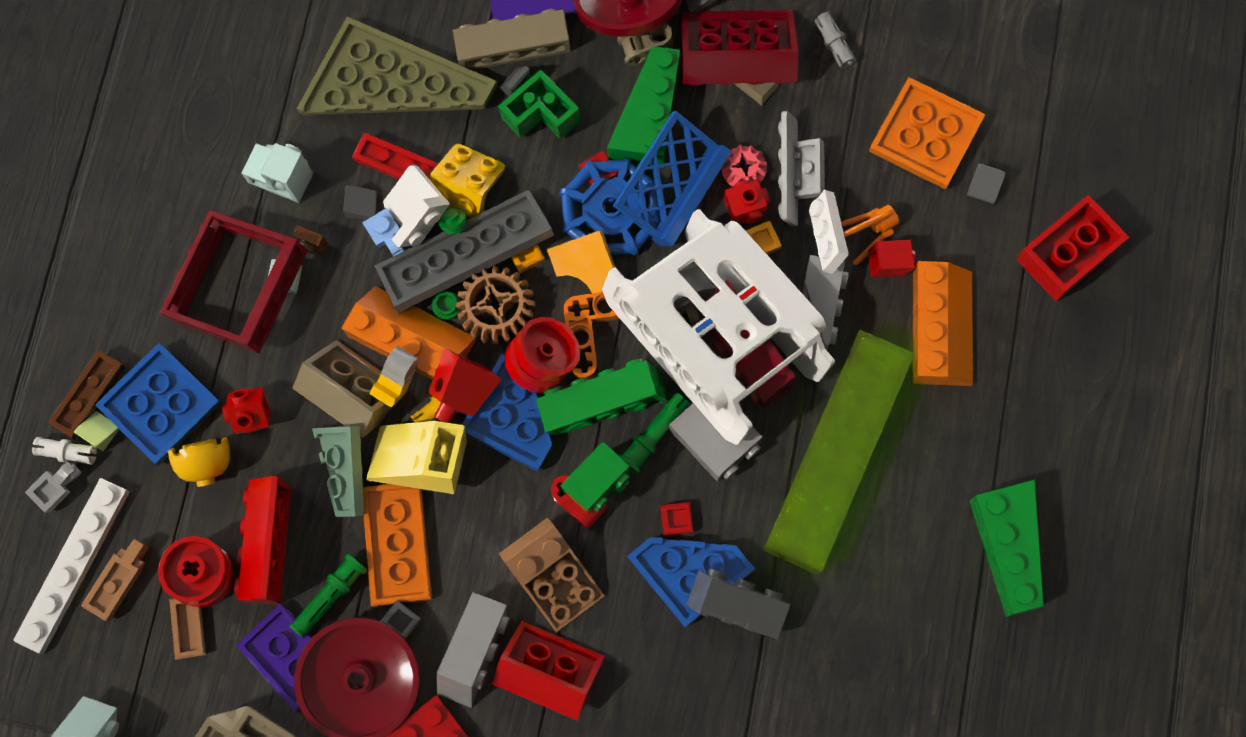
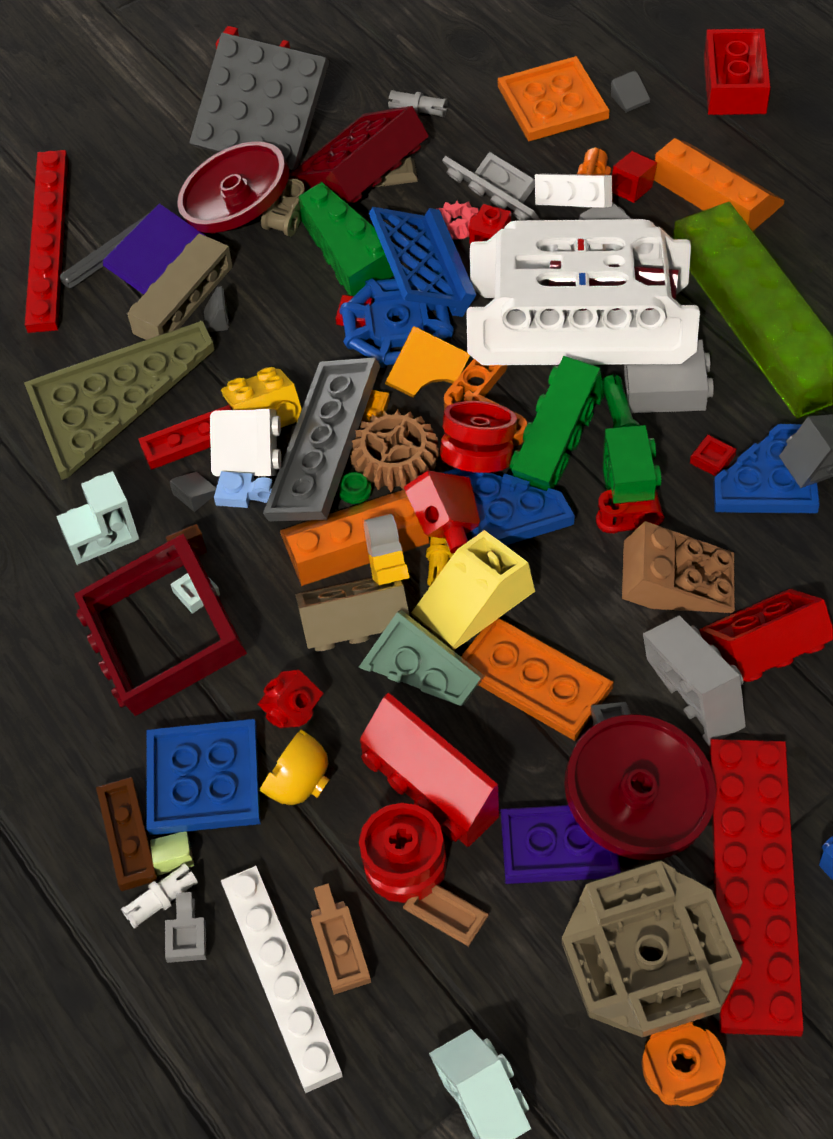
camera: 50 degrees left, 20 degrees down
green pin [289,554,367,639] -> none
green plate [438,208,467,235] -> none
green brick [498,70,581,139] -> none

